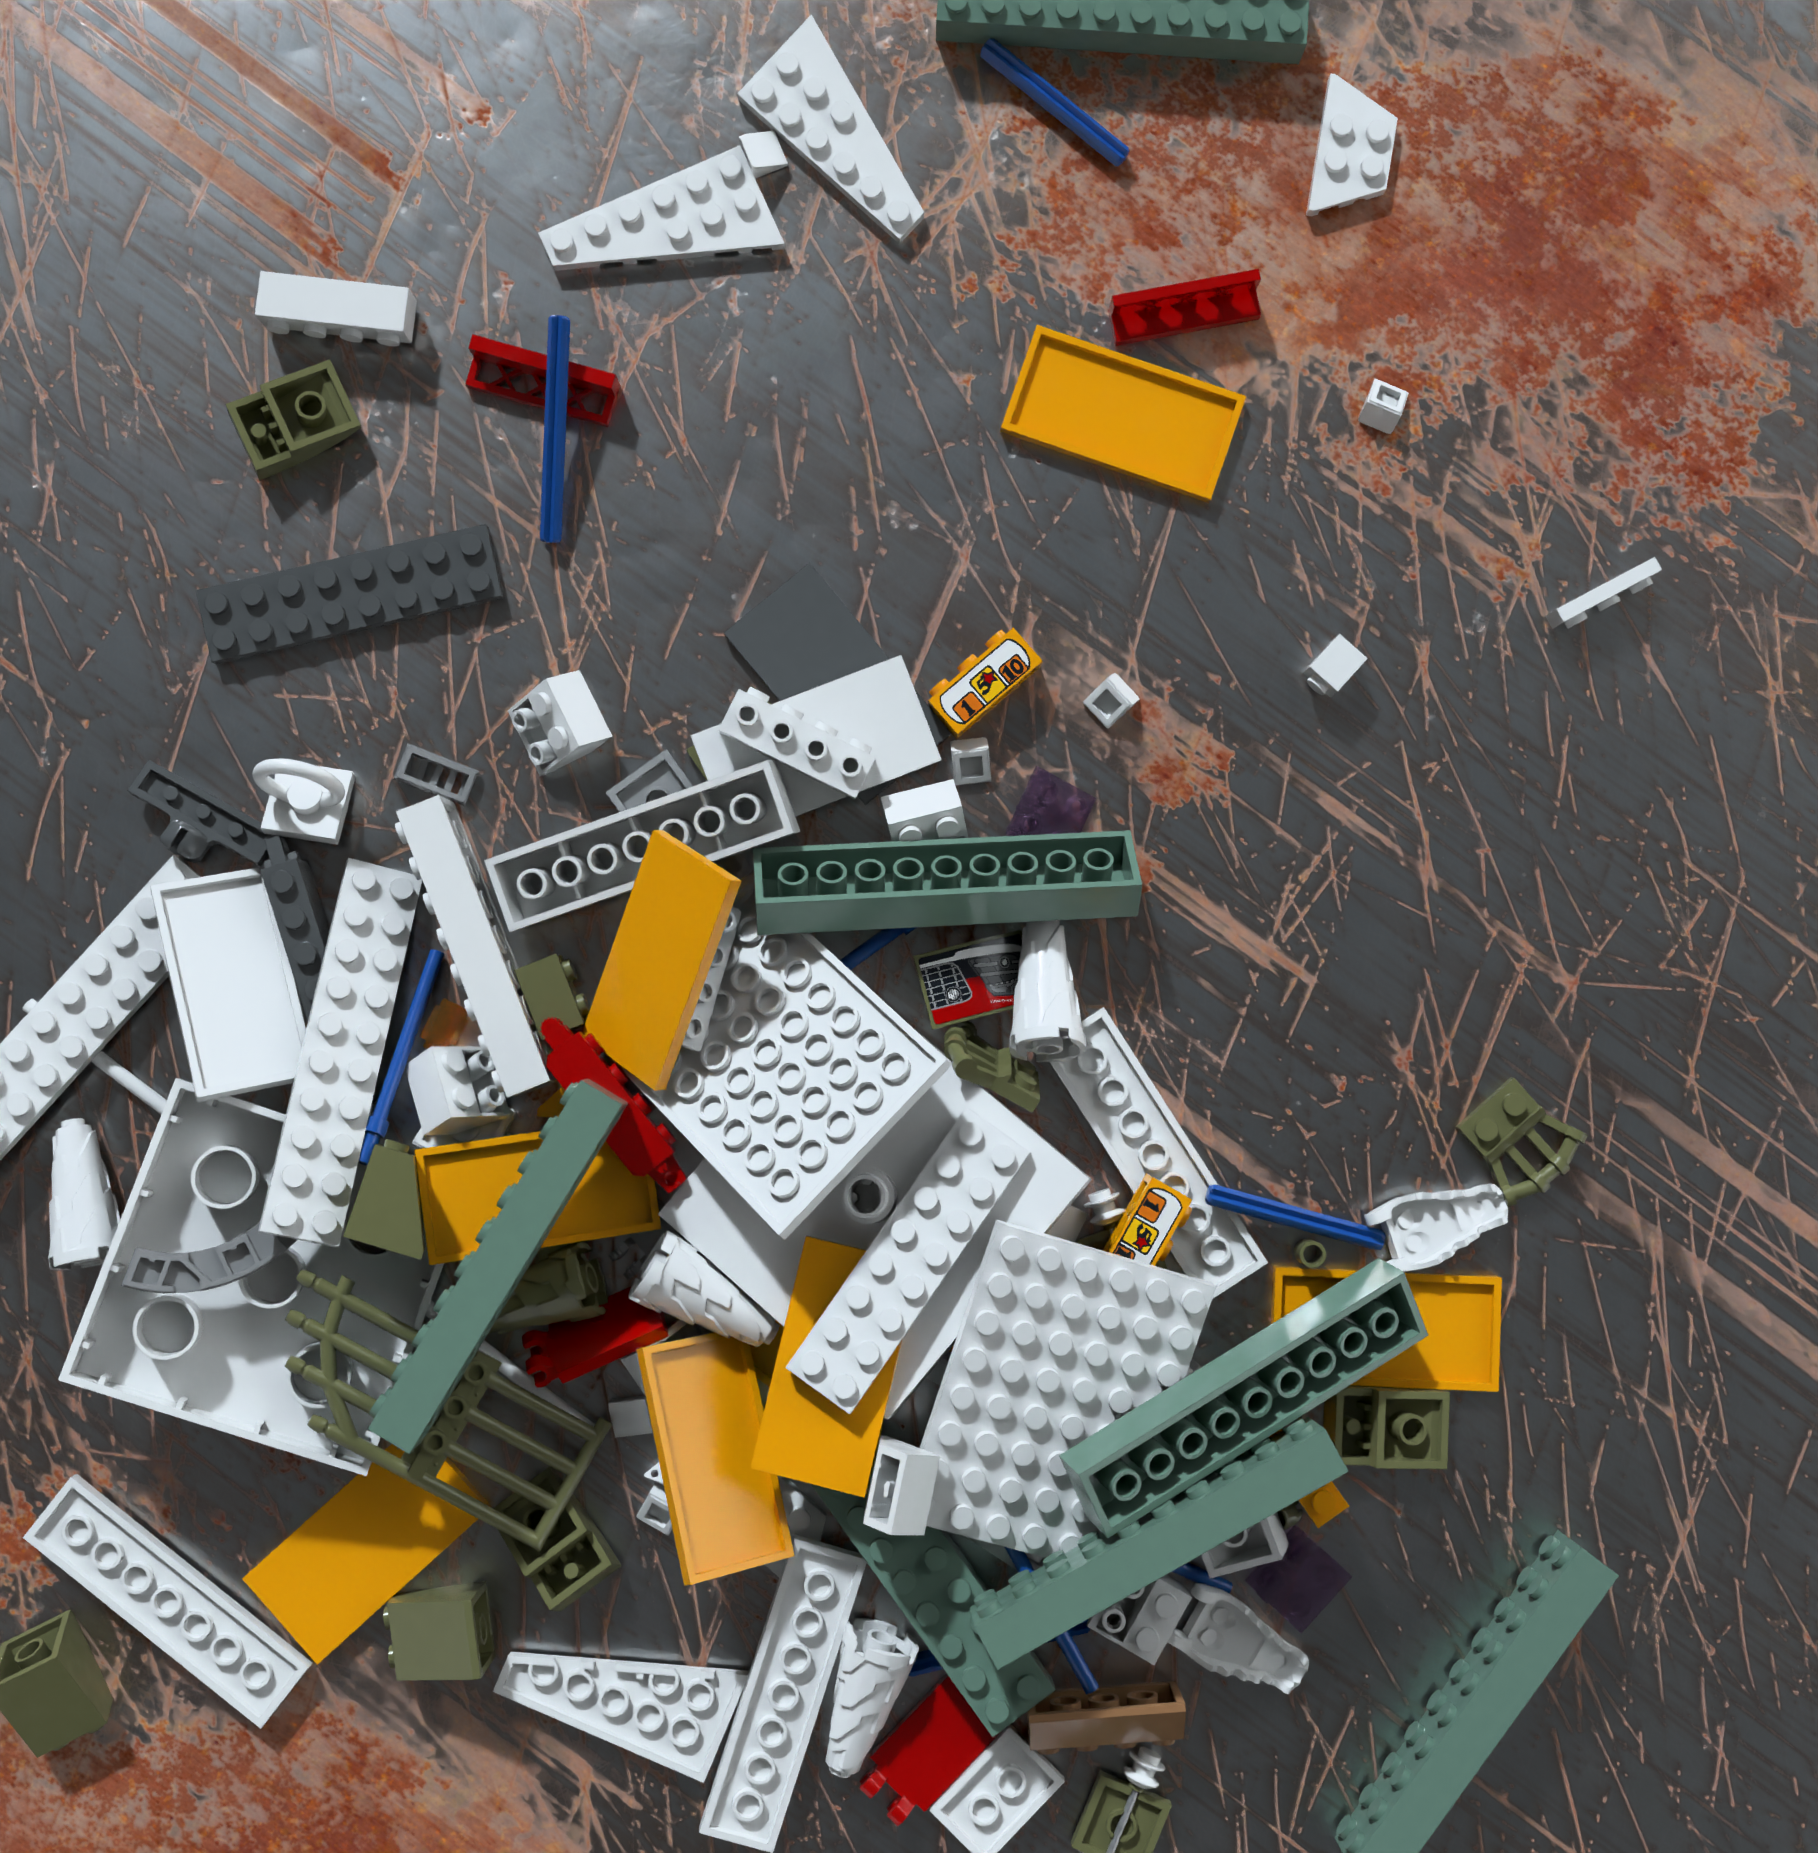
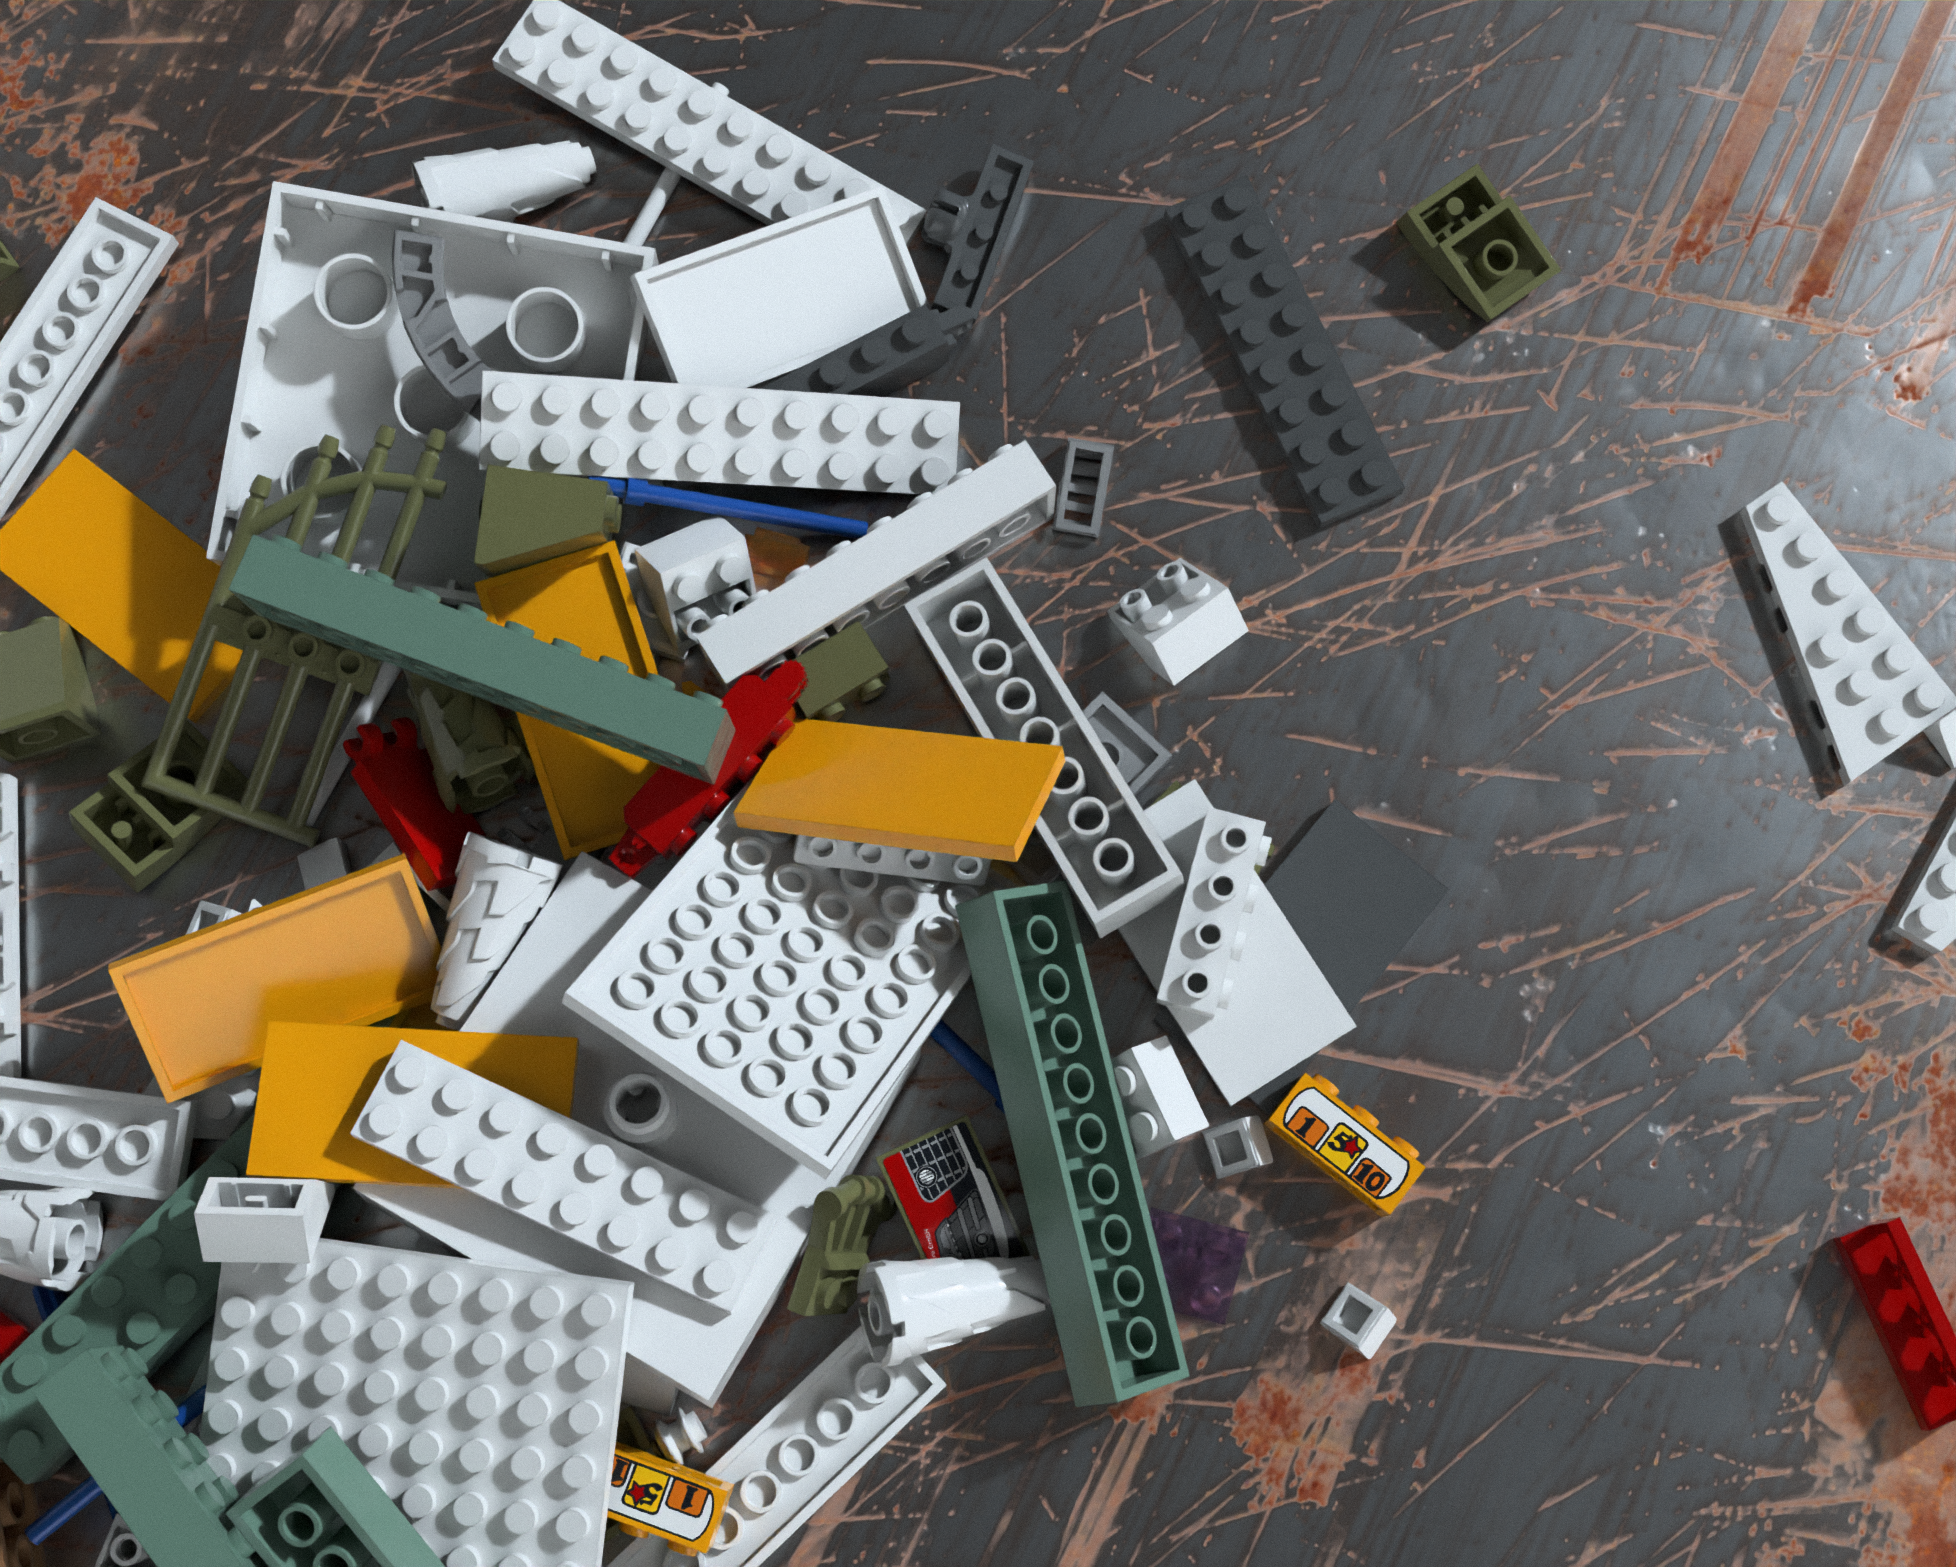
camera: 80 degrees right, 10 degrees down
white tile [252,759,356,845] -> none
white brick [255,271,417,346] -> none
red fence [465,334,621,427] -> none
blue axle [540,315,570,543] -> none
light orange tile [1000,325,1246,503] -> none

